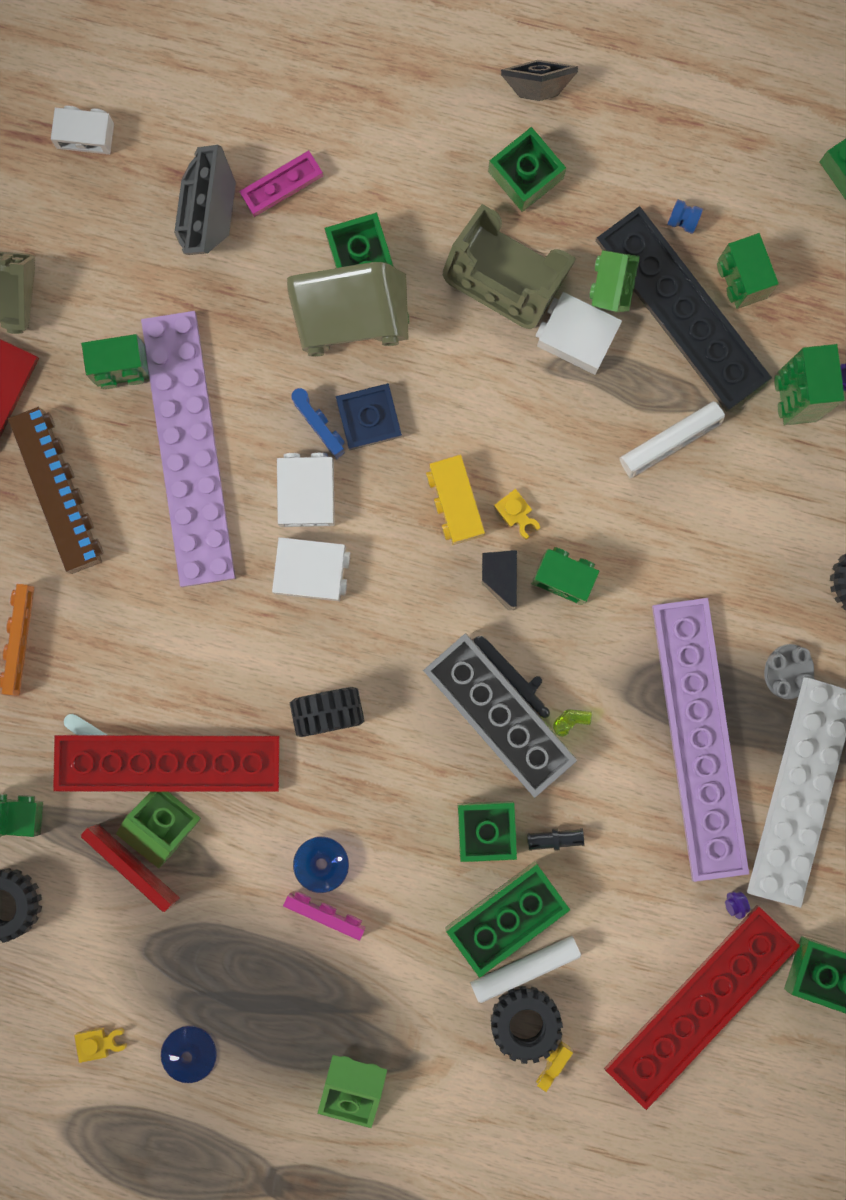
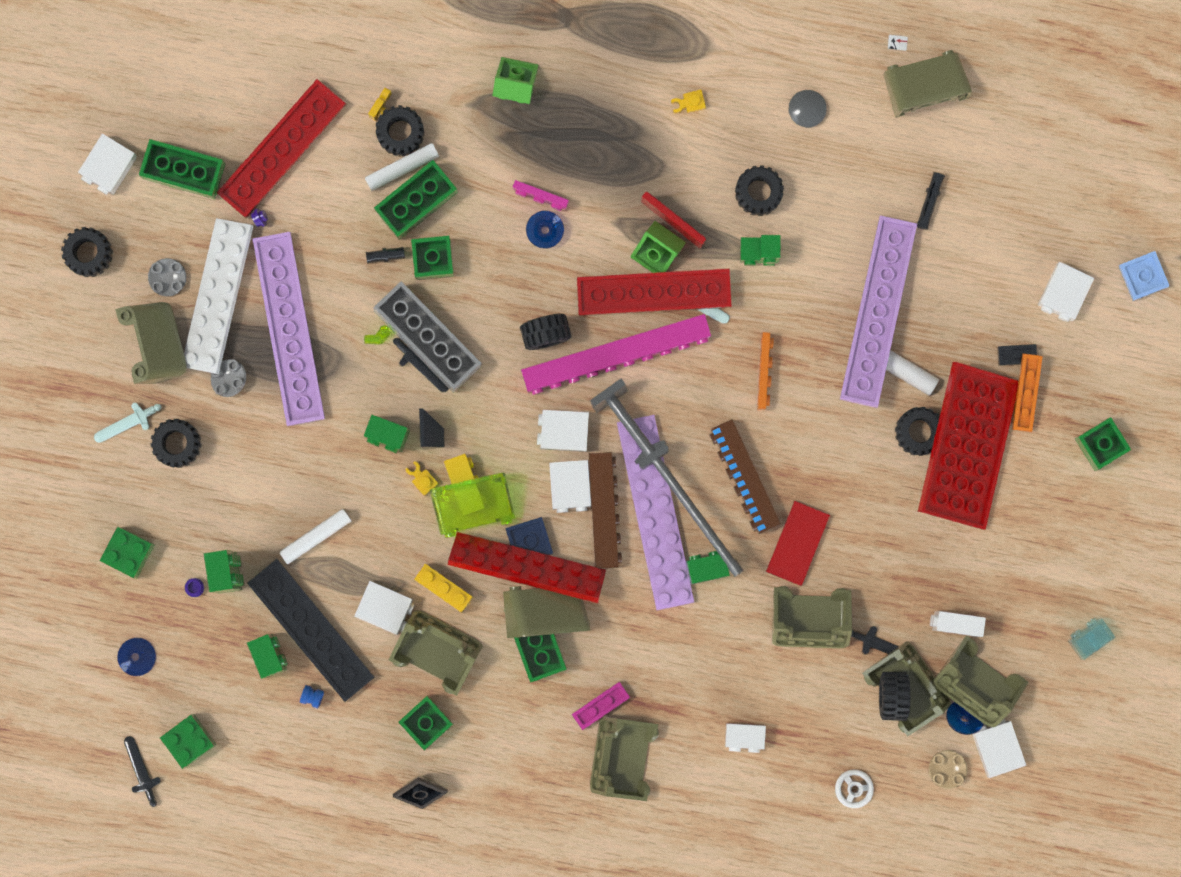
camera: 175 degrees right, 0 degrees up
clear blue dish [161,1026,217,1083] -> none
dark grey wedge [174,145,236,255] -> none
blue plate [291,388,345,460] -> none
bright green slope [590,250,640,312] -> none
none -> yellow brick [414,564,473,613]
none -> clear neon green windscreen [429,472,516,538]
none -> red plate [447,532,606,603]
none -> dark pink brick [521,314,711,395]
none -> reddish brown brick [589,452,622,569]
none -> dark grey piece [590,378,743,577]
none -> olive windscreen [590,716,659,801]

